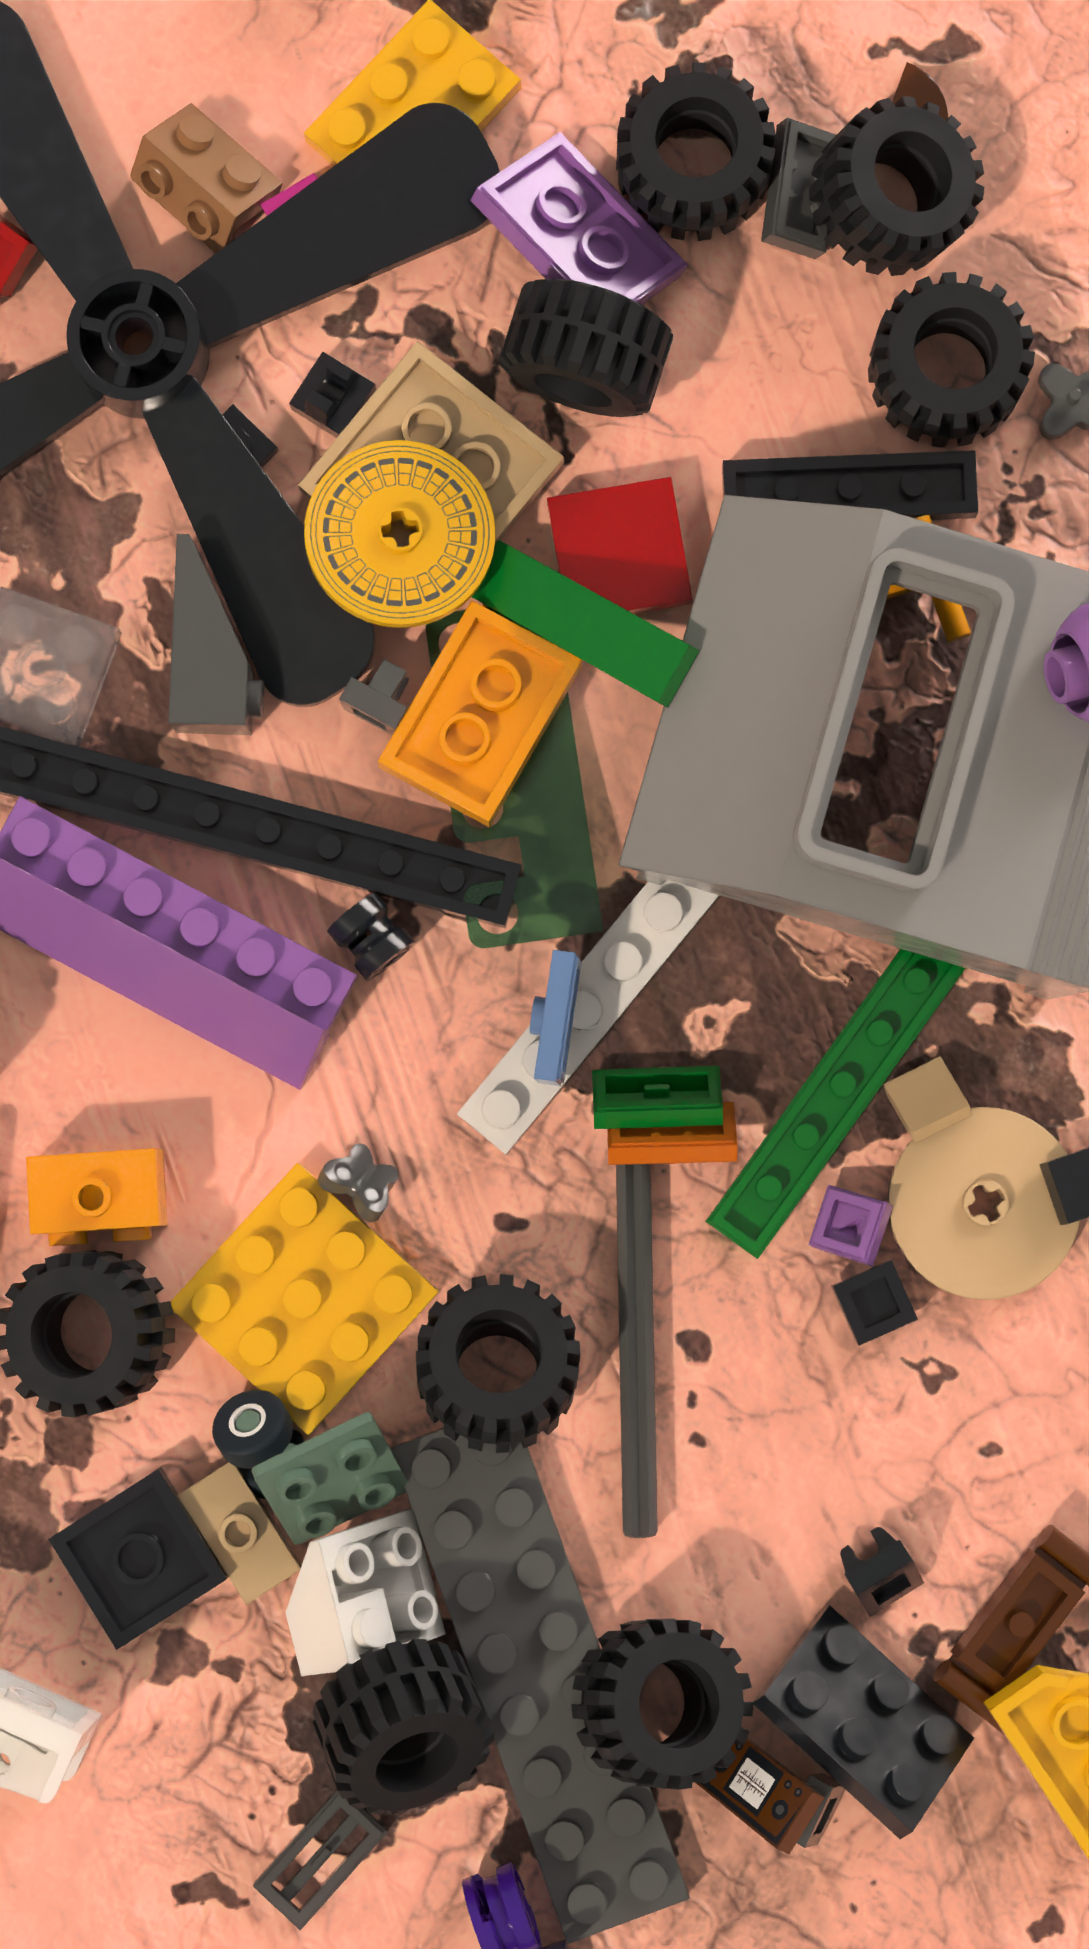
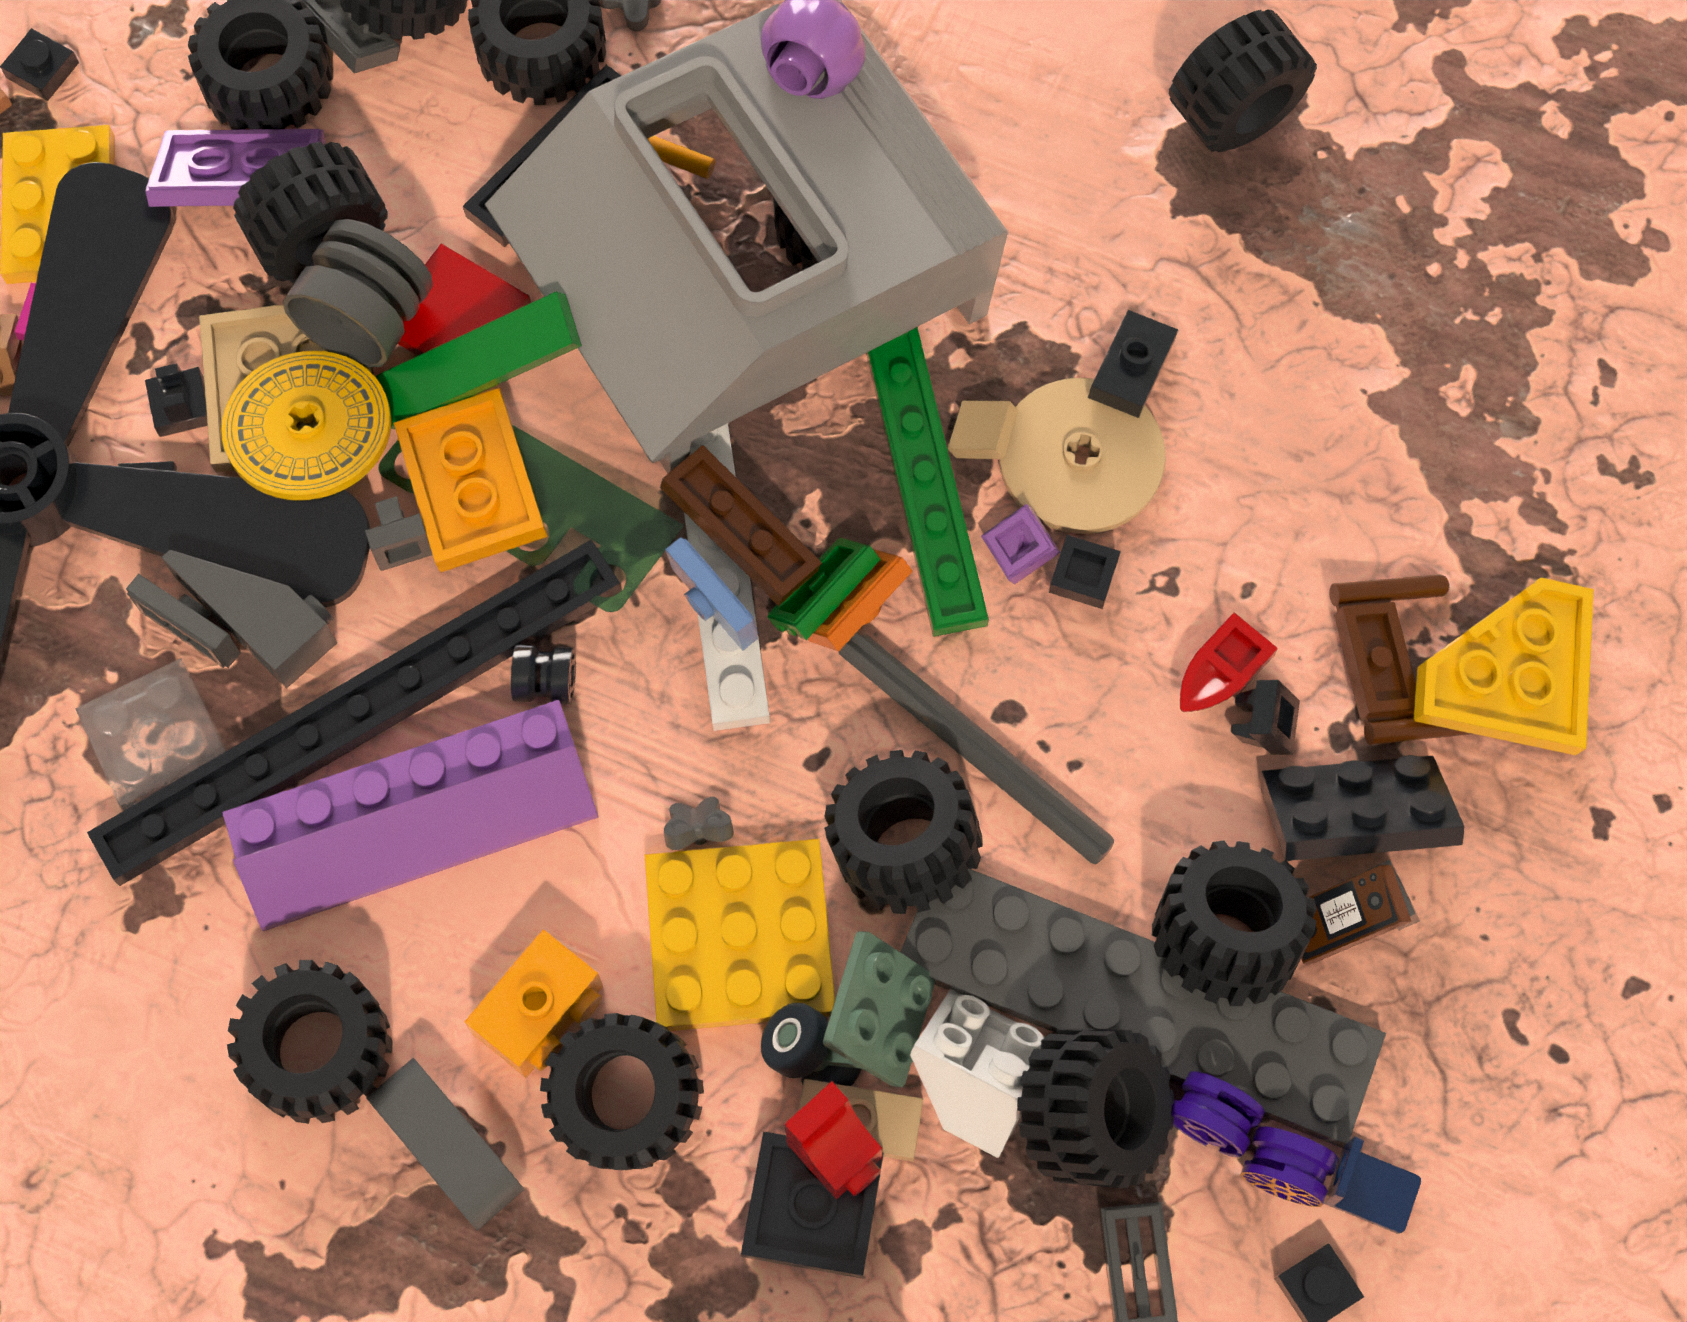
camera: 55 degrees left, 15 degrees down
none -> dark grey plate [126,573,240,668]
none -> dark grey wheel [283,219,433,367]
none -> reddish brown plate [660,445,822,606]
none -> red arch [784,1081,883,1200]
none -> dark purple wheel [1171,1071,1265,1158]
none -> red plate [1180,612,1278,713]

